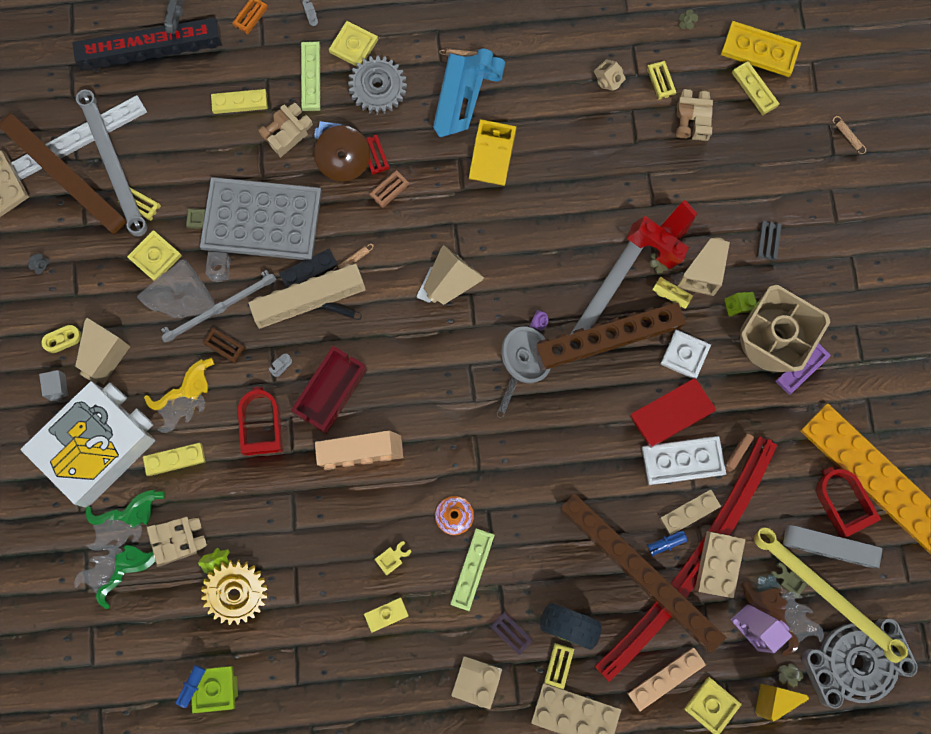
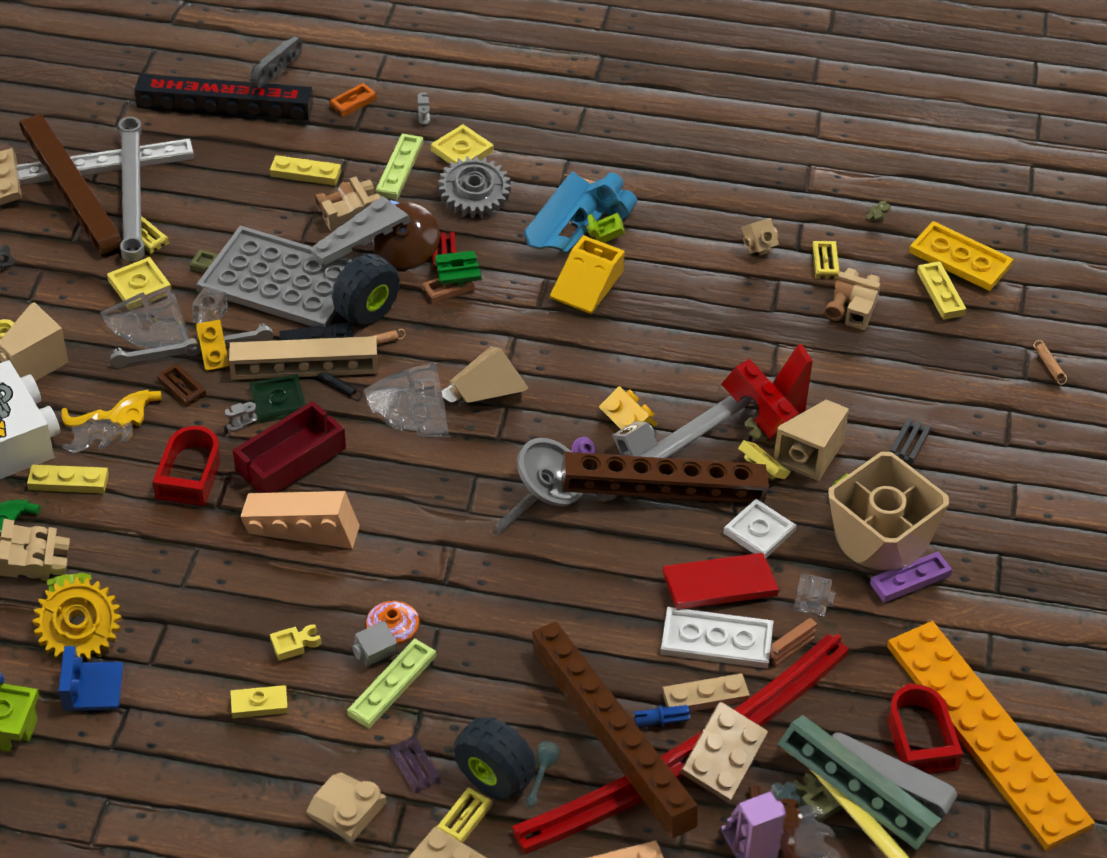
camera: 15 degrees right, 30 degrees down
none -> blue bracket [59,646,124,711]
none -> yellow bracket [196,320,229,371]
none -> clear green tile [249,374,306,423]
none -> light grey wing [310,196,411,265]
none -> black wheel [332,254,400,326]
none -> light grey brick [352,621,397,667]
none -> clear brick [364,363,449,437]
none -> green piece [434,250,482,287]
none -> clear light blue hinge [526,741,561,806]
none -> lime bracket [586,213,625,243]
none -> yellow bracket [599,386,658,429]
none -> light grey brick [612,421,658,456]
none -> sand green brick [778,715,941,850]
none -> clear brick [794,573,836,616]

